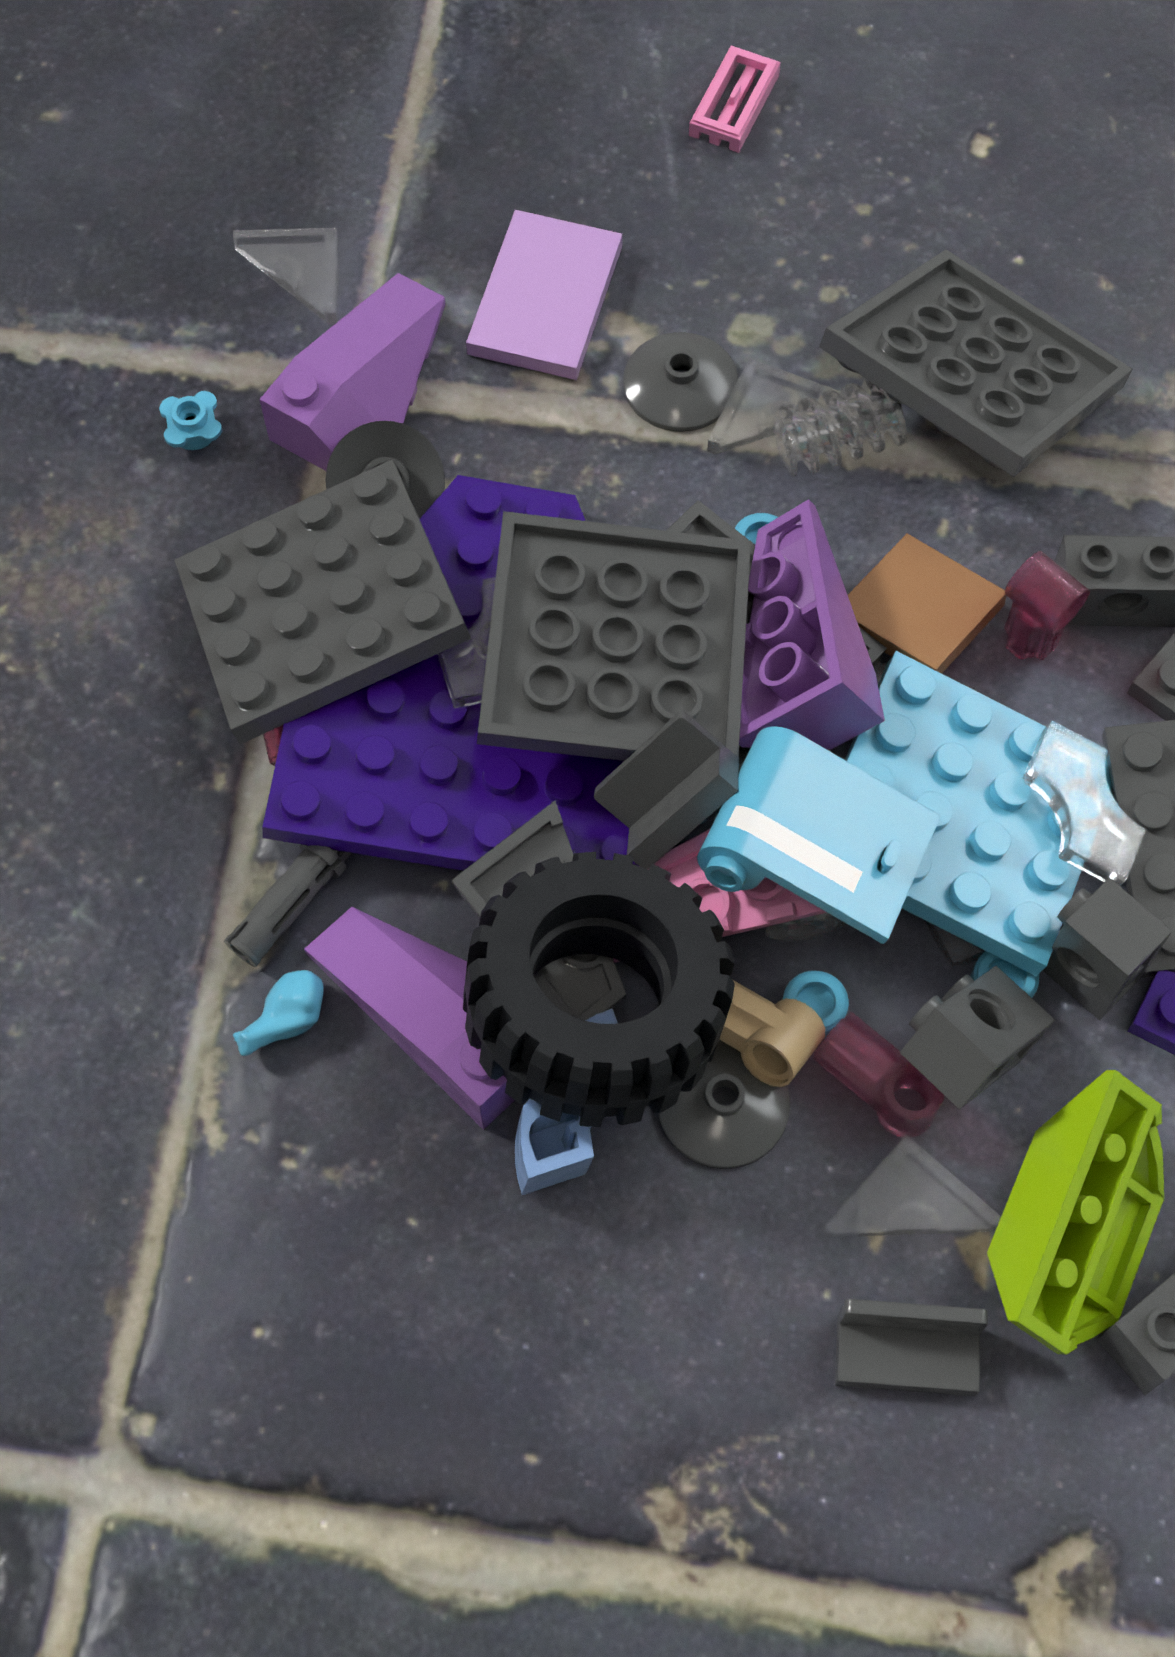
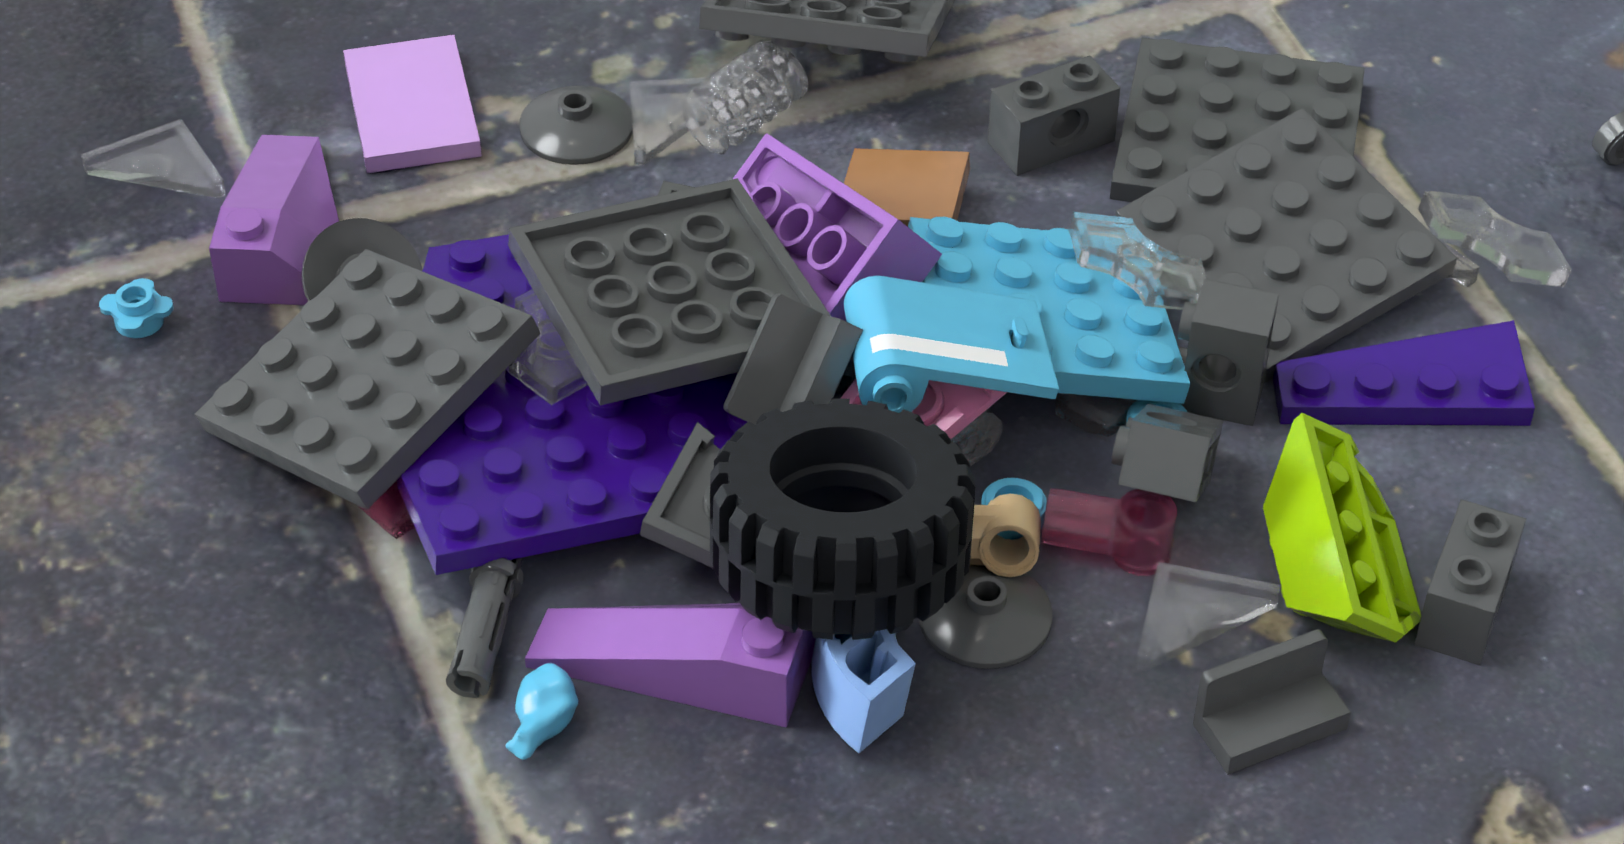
camera: 30 degrees left, 20 degrees down
clear pink piece [1004,551,1090,660] -> none

